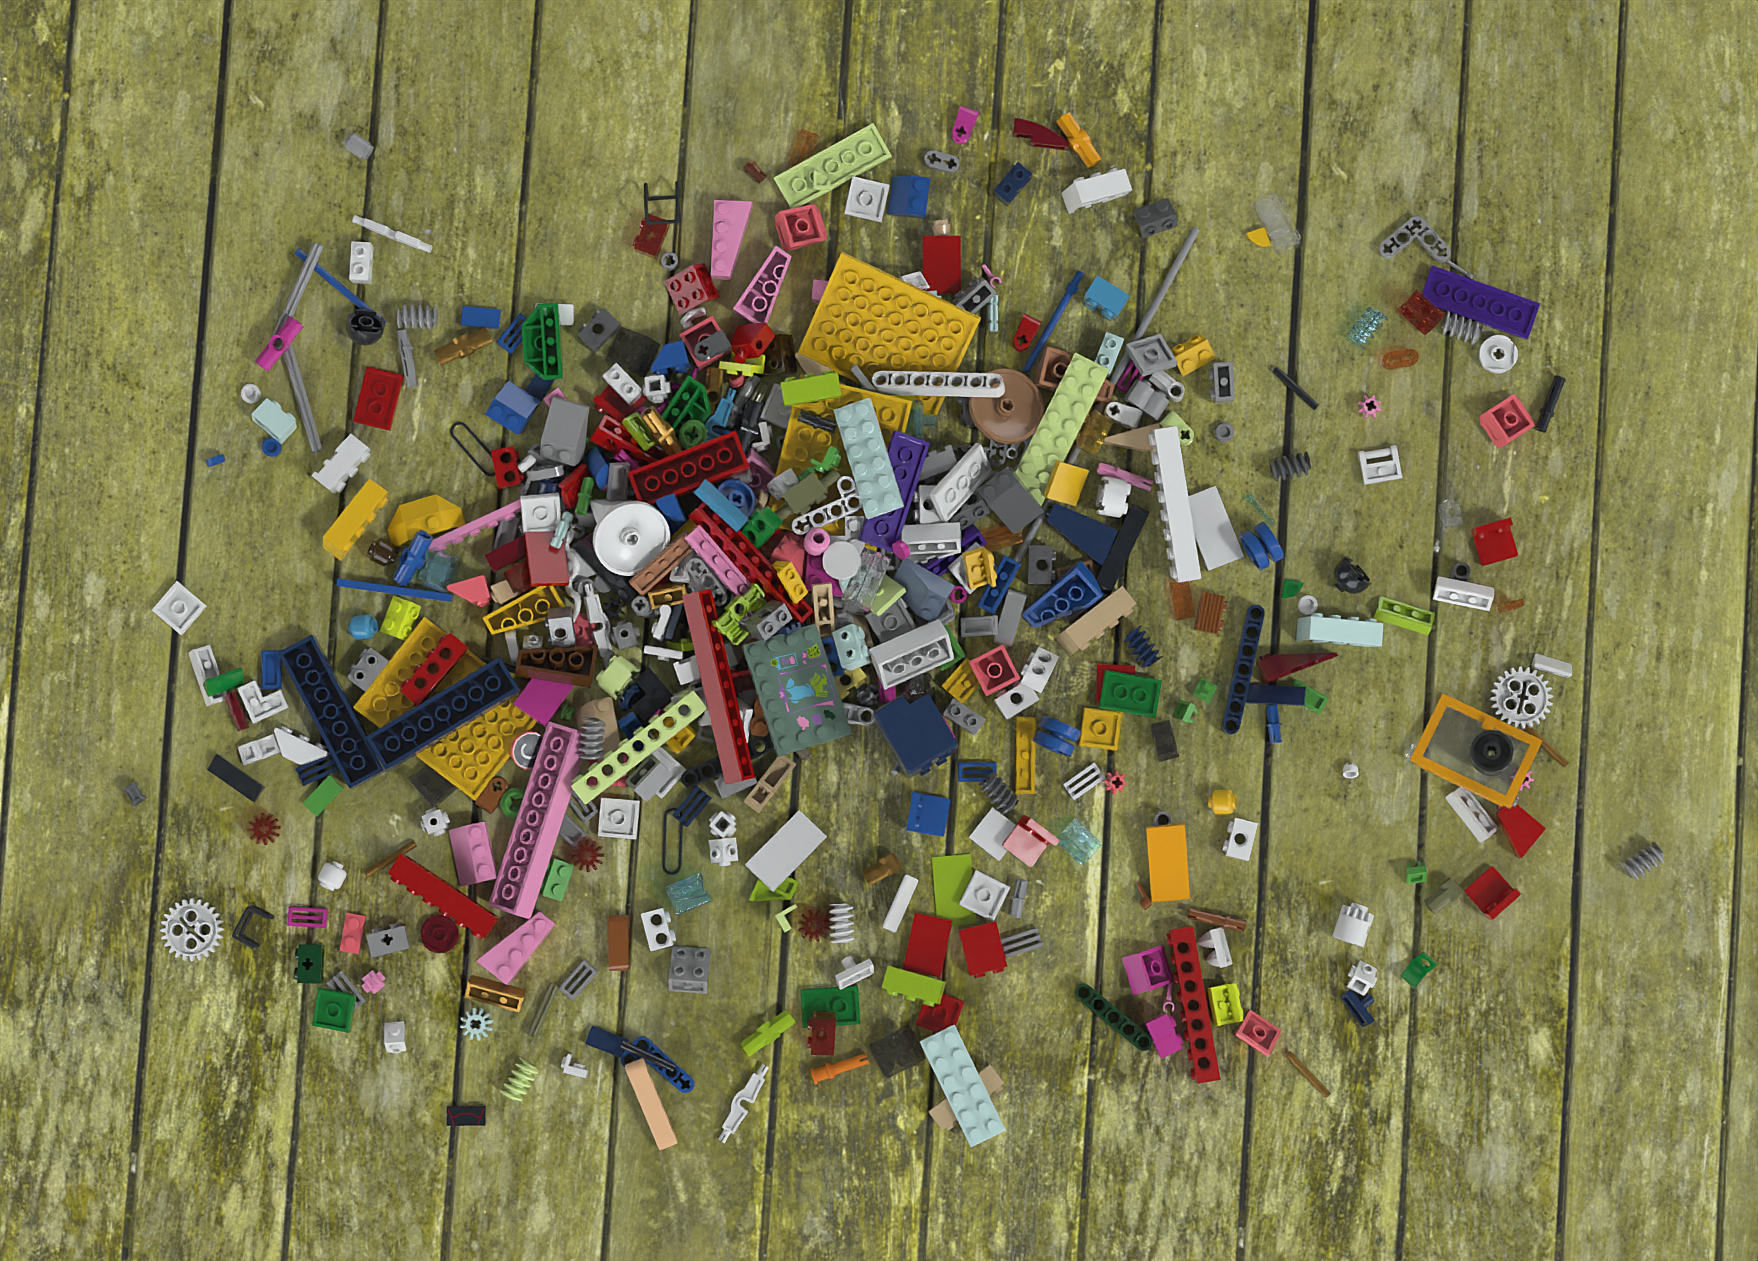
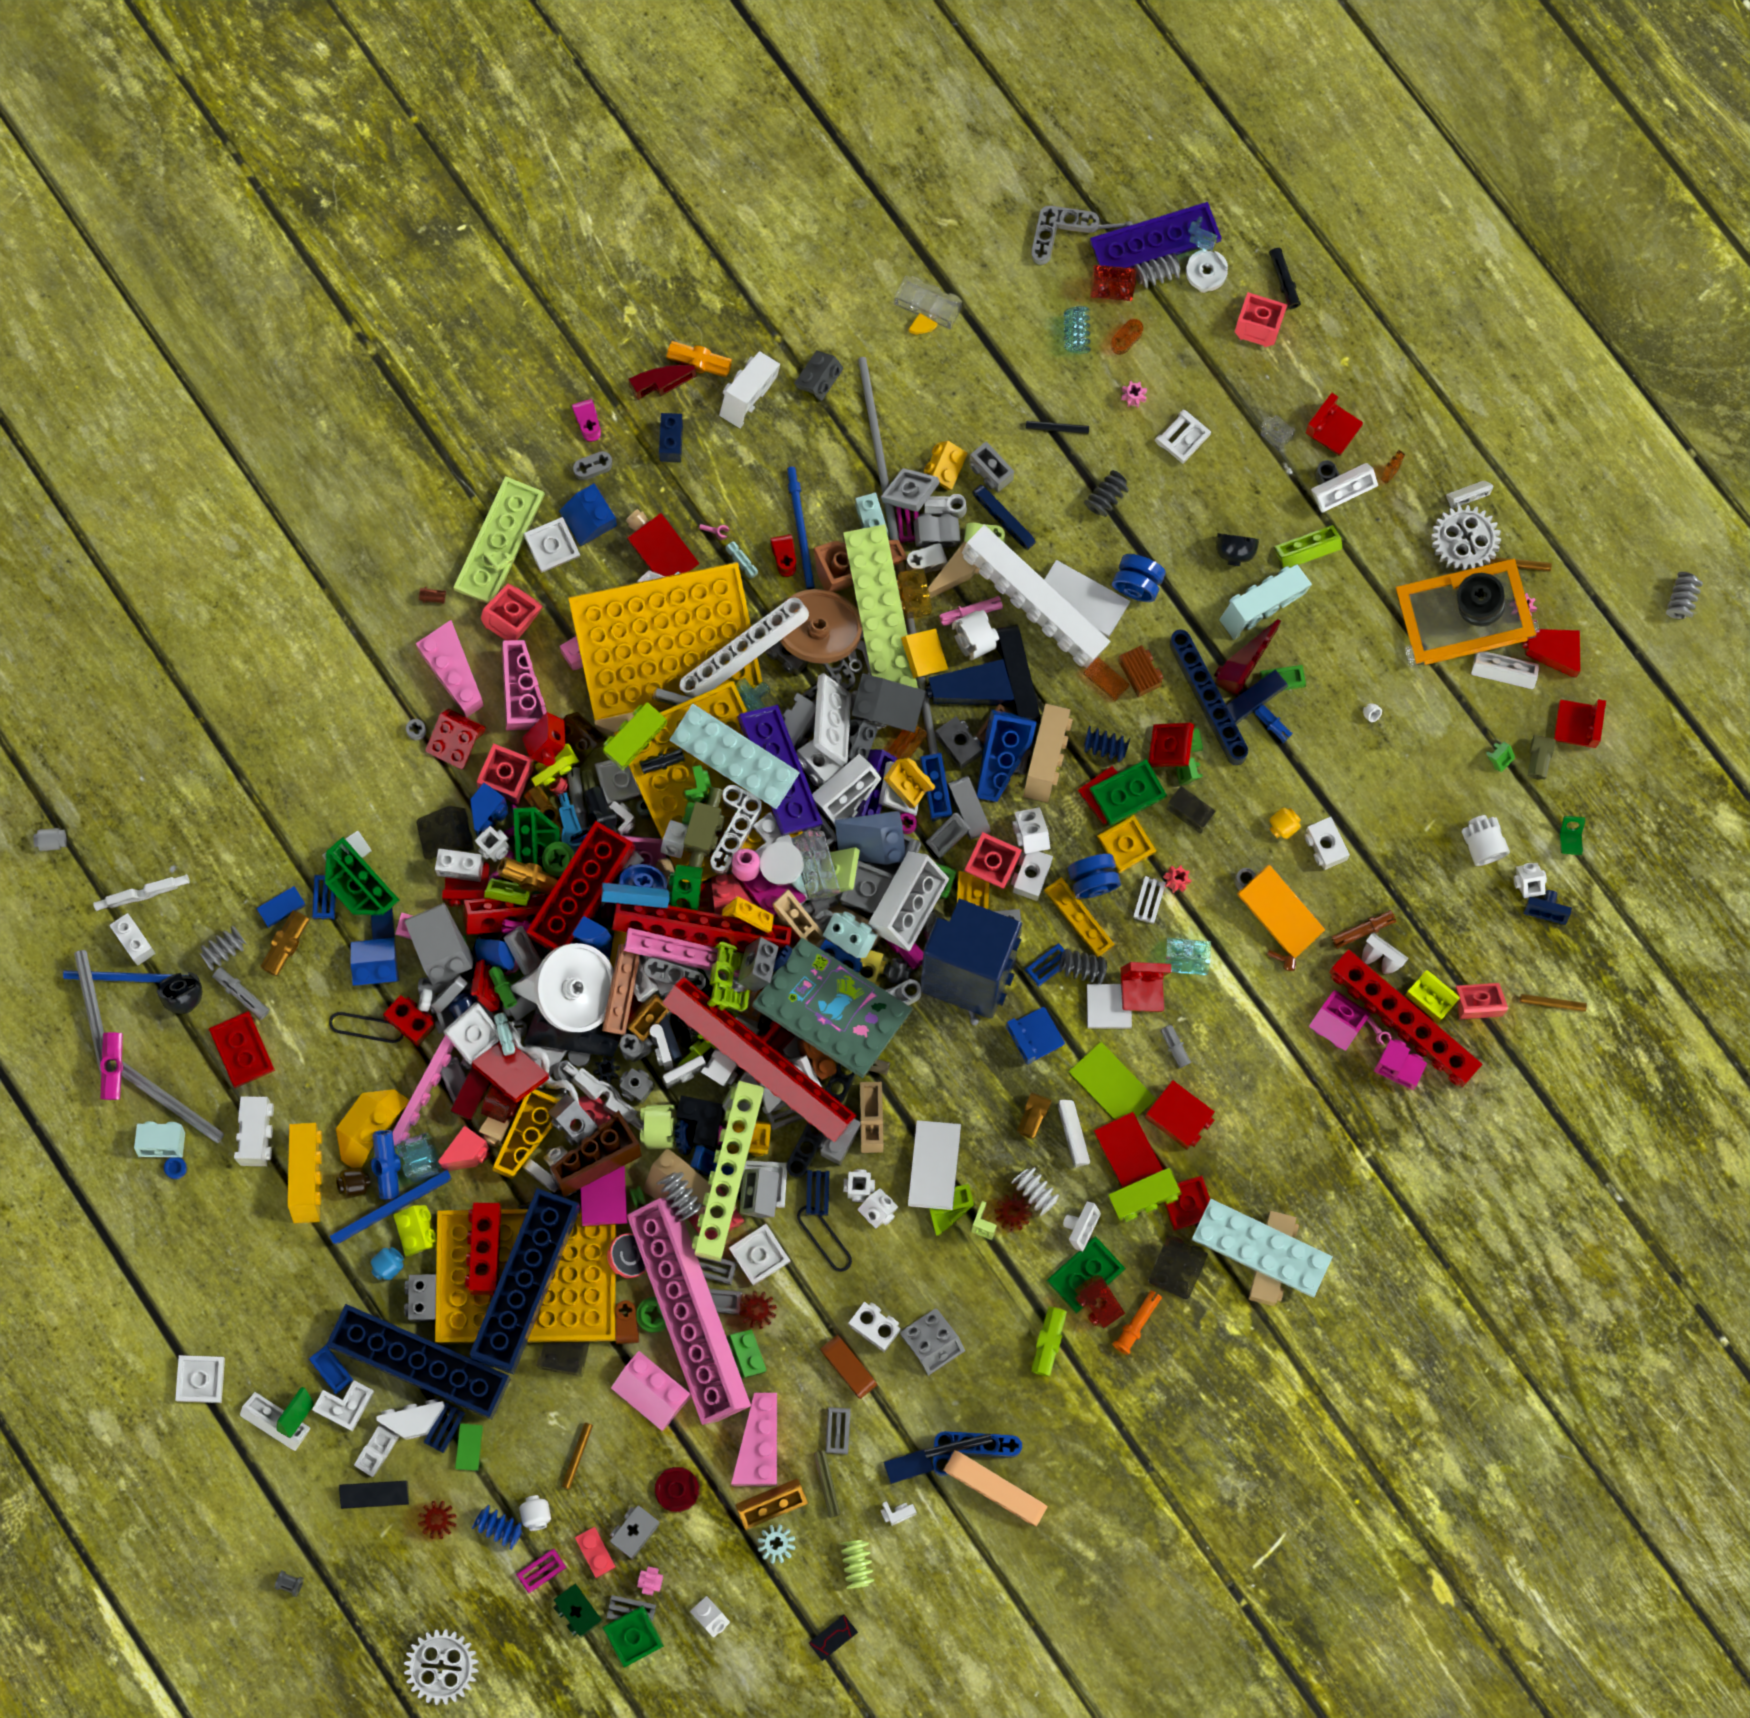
camera: 40 degrees left, 10 degrees down
blue tile [205,454,226,467] -> none
dark red pin [224,692,249,732] -> none
black piece [232,906,275,948] -> none
white tile [241,384,261,404] -> none
red brick [388,854,501,939] -> none
white brick [420,807,450,837] -> none
flat silver brick [578,308,622,353] -> none
clear red brick [633,214,670,260] -> none
black piece [644,181,681,225] -> none
clear light blue piece [665,872,714,916] -> none
white arm [681,306,706,330] -> none
dark grey piece [694,330,732,362] -> none
white piece [718,1064,769,1143] -> none
clear orange tile [788,129,819,167] -> none
dark pink tile [892,540,910,560] -> none
light grey brick [952,276,997,314] -> none
white plate [959,870,1010,922] -> none
light grey tile [1001,928,1043,958] -> none
dark green beam [1074,983,1153,1051] -> none
dark azure brick [1083,276,1130,321] -> none
light grey tile [1215,423,1234,442] -> none
clear light blue hinge [1246,494,1275,526] -> none
green tile [1281,579,1304,599] -> none
white tile [1298,595,1318,615] -> none
none -> blue piece [472,1505,522,1551]
none -> dark blue beam [972,484,1036,550]
none -> red tile [1148,722,1194,767]
none -> clear light blue bracket [1188,216,1218,251]

